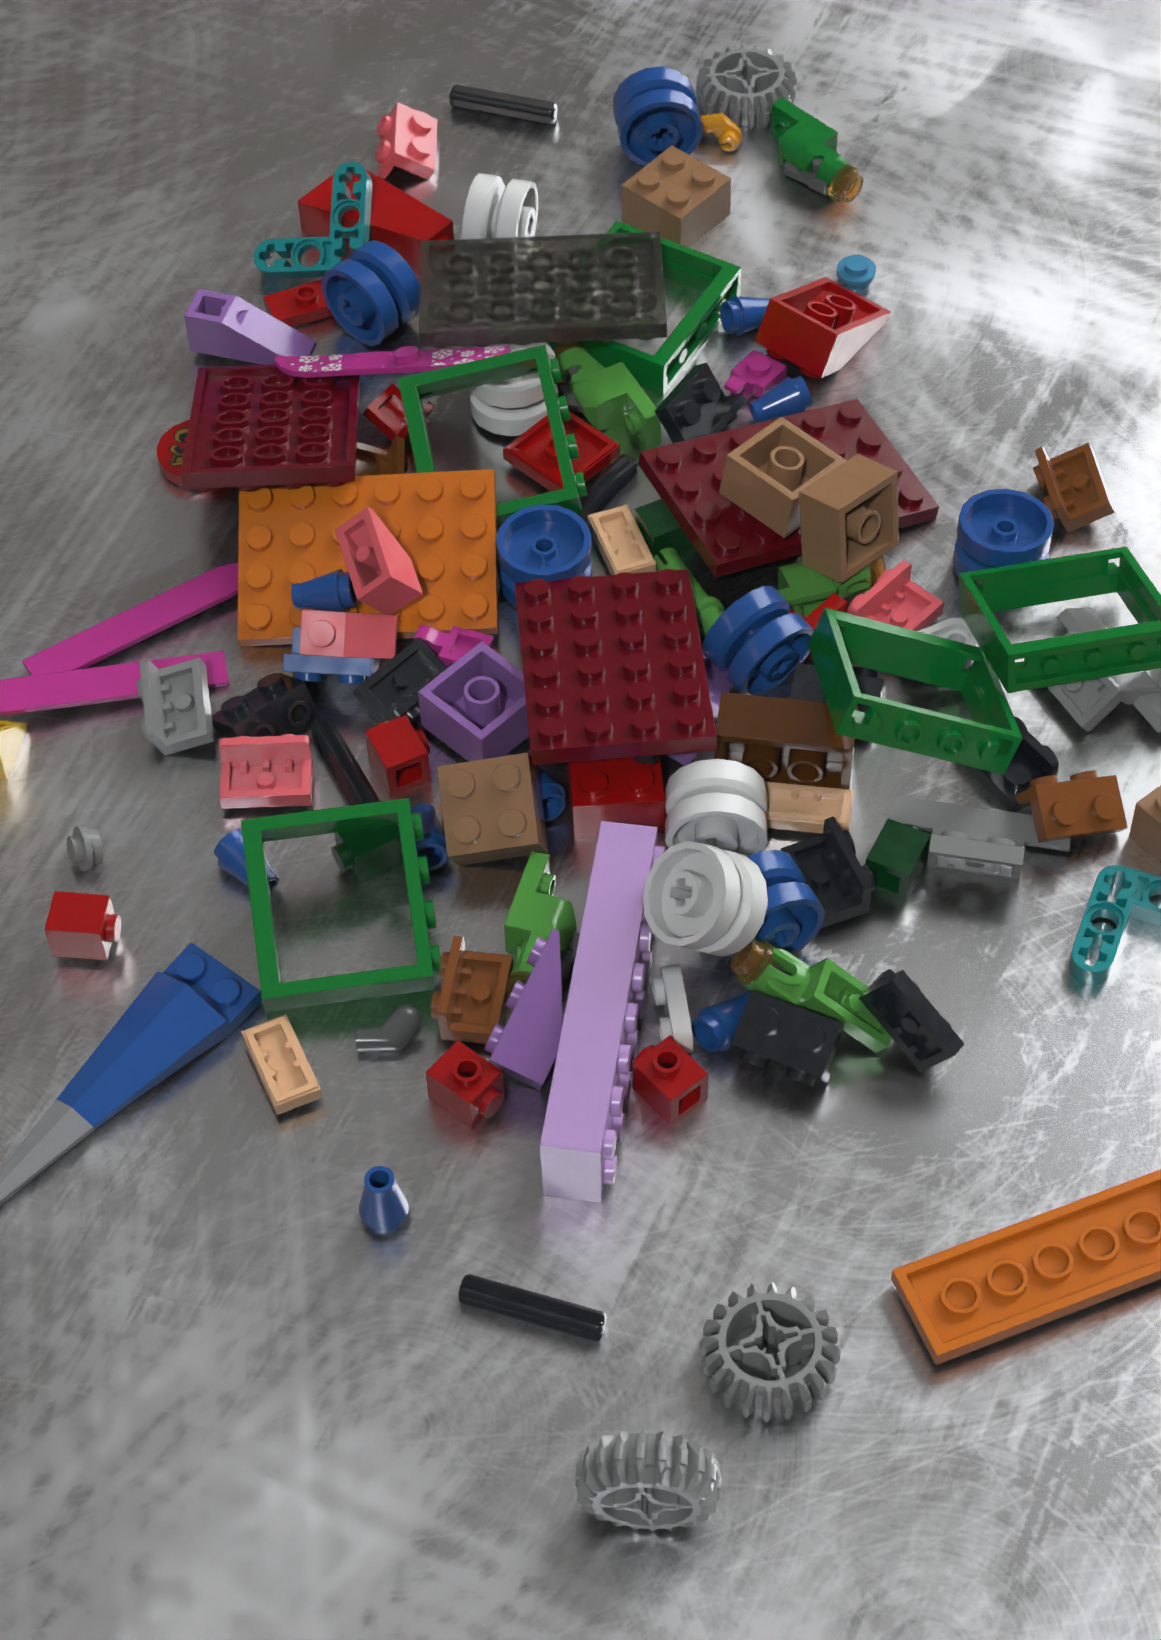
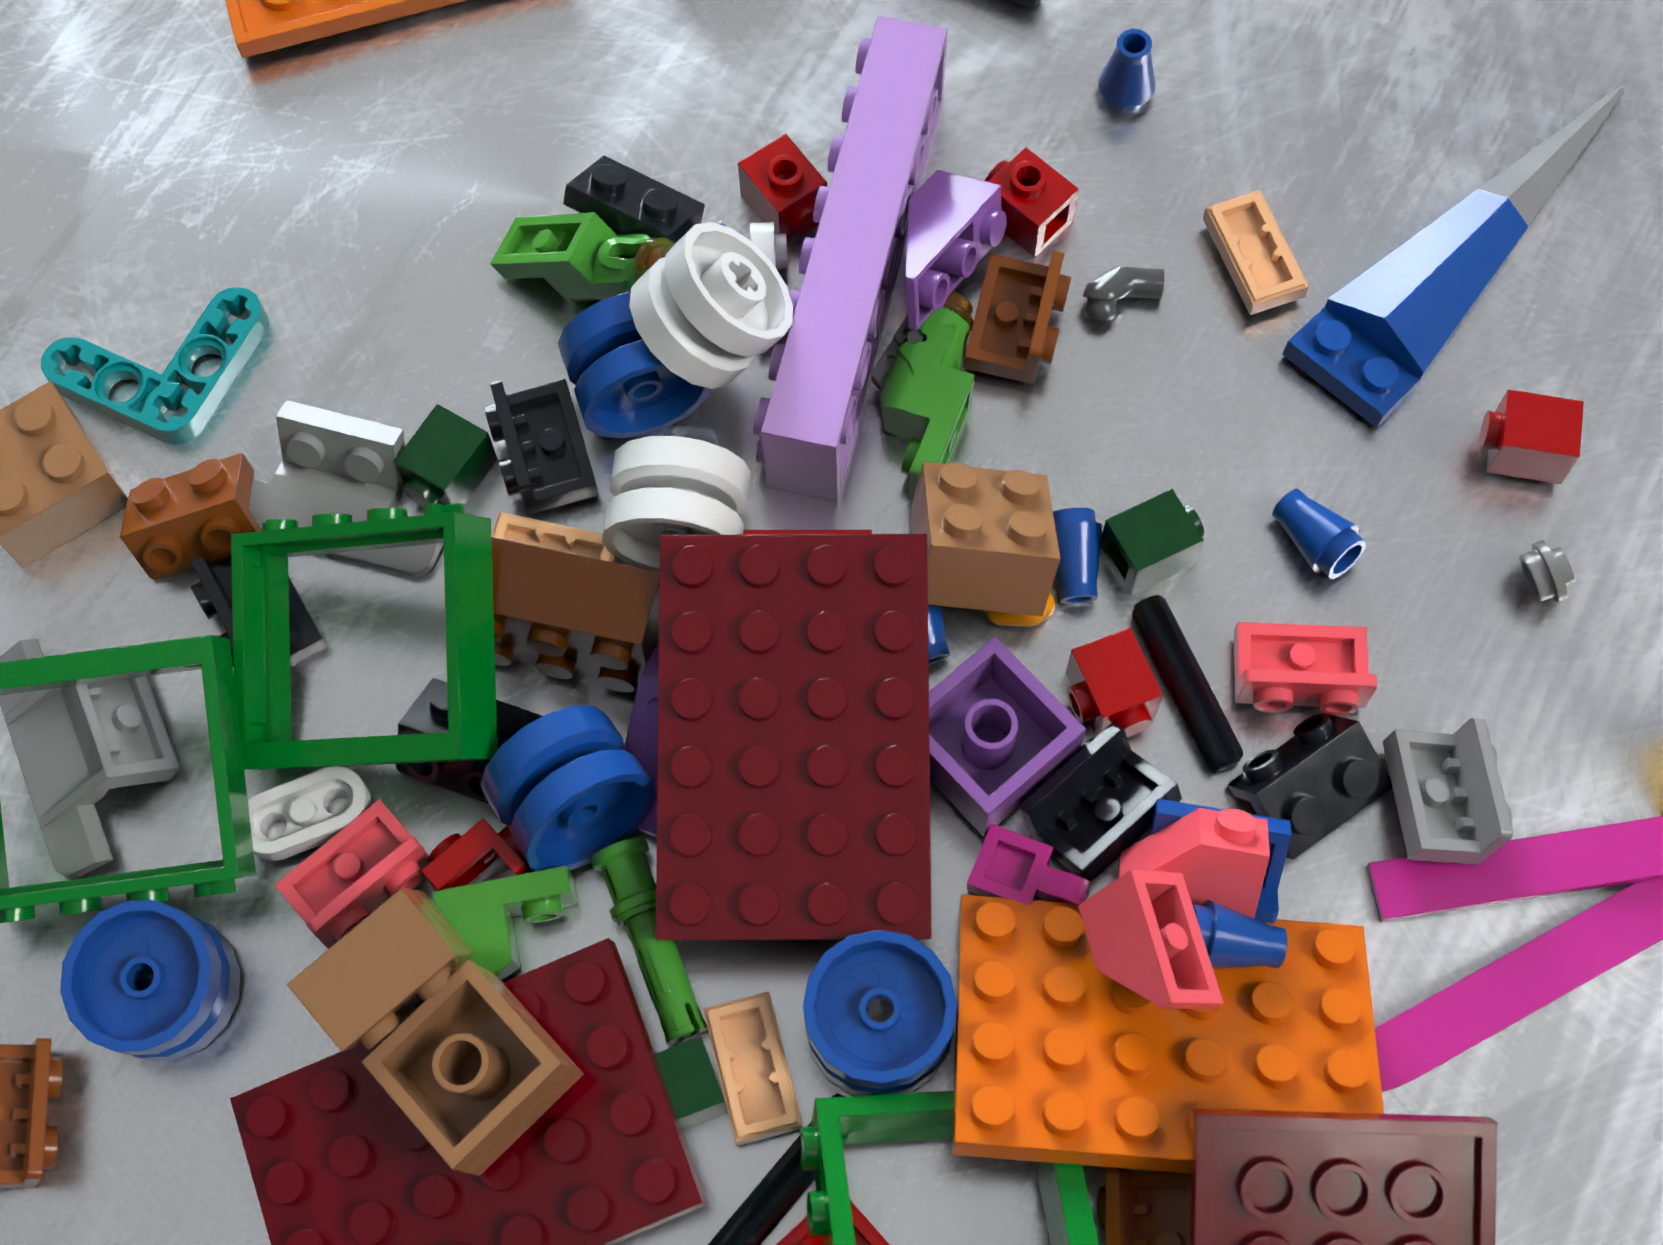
camera: 175 degrees left, 15 degrees up
green window [241,798,441,1013] -> none
black bracket [859,969,965,1072] -> none

